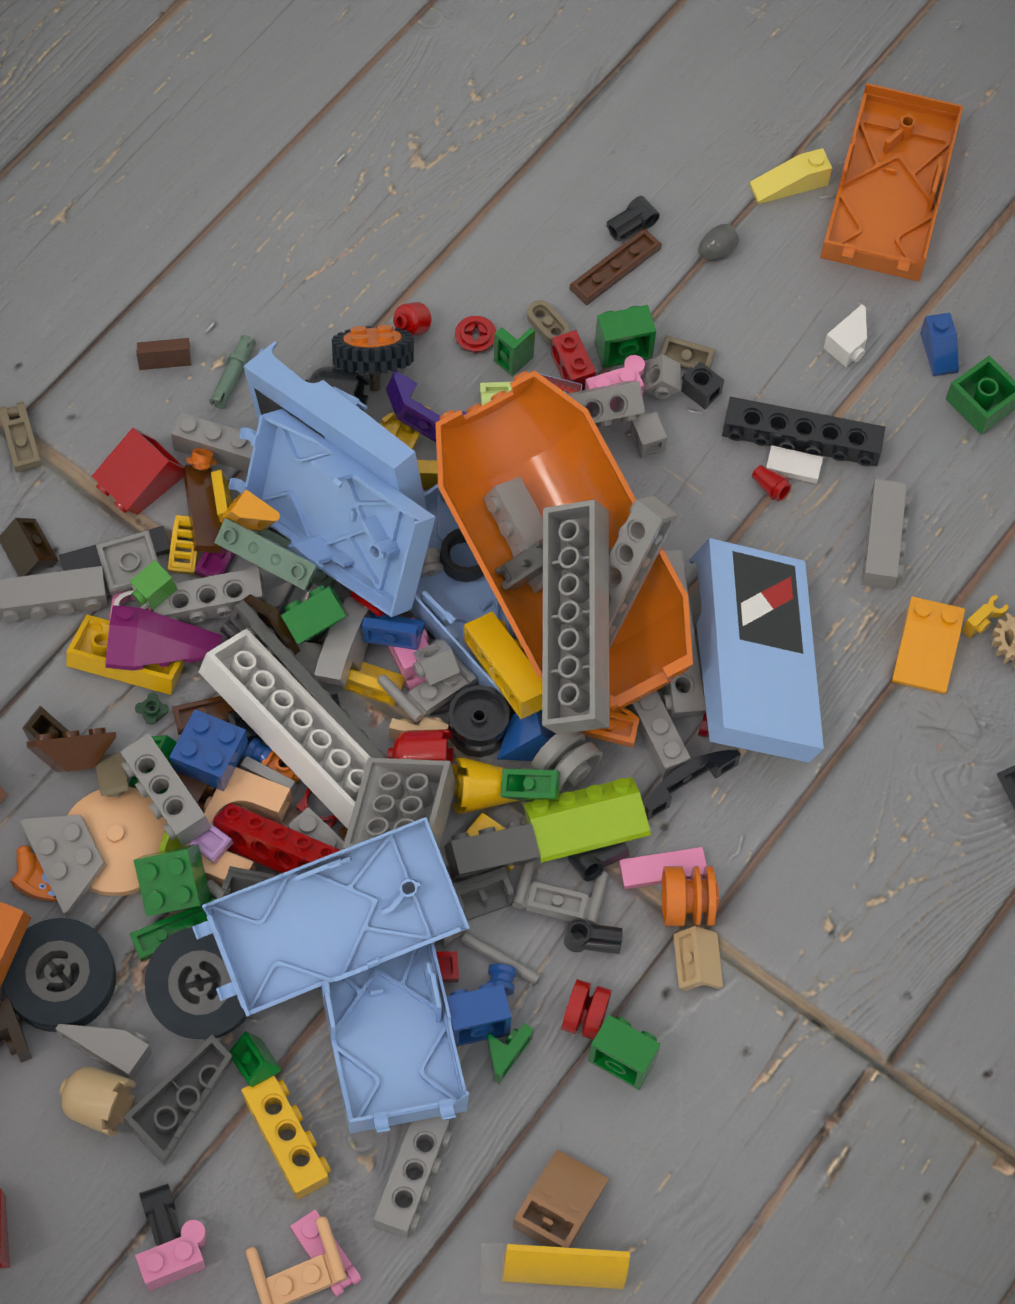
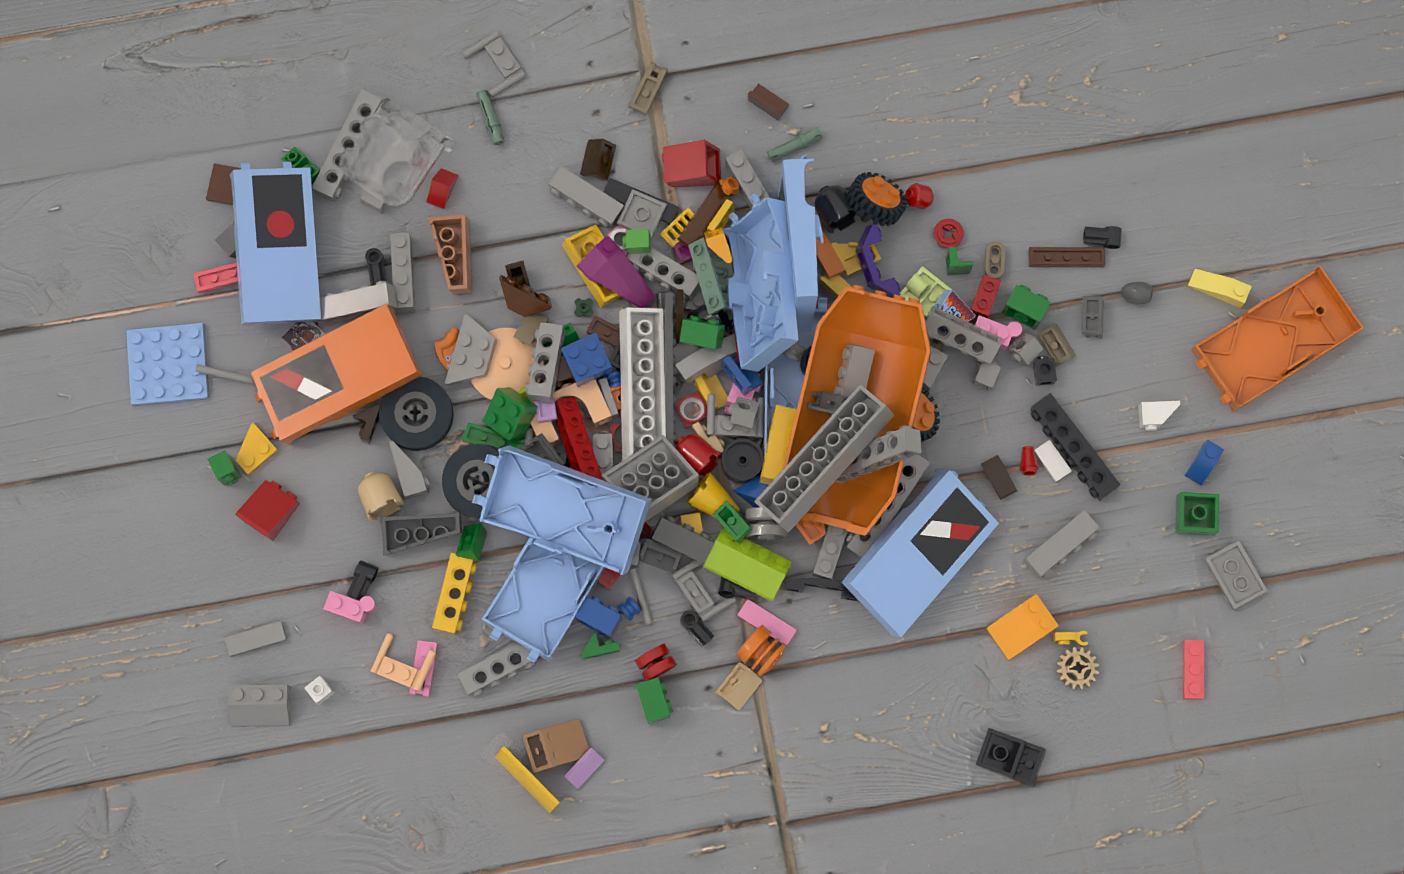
camera: 45 degrees right, 15 degrees up
none -> lavender tile [564,748,605,789]
none -> red piece [674,390,707,429]
none -> dark brown slope [981,455,1017,500]
none -> dark grey hinge [1082,296,1104,338]

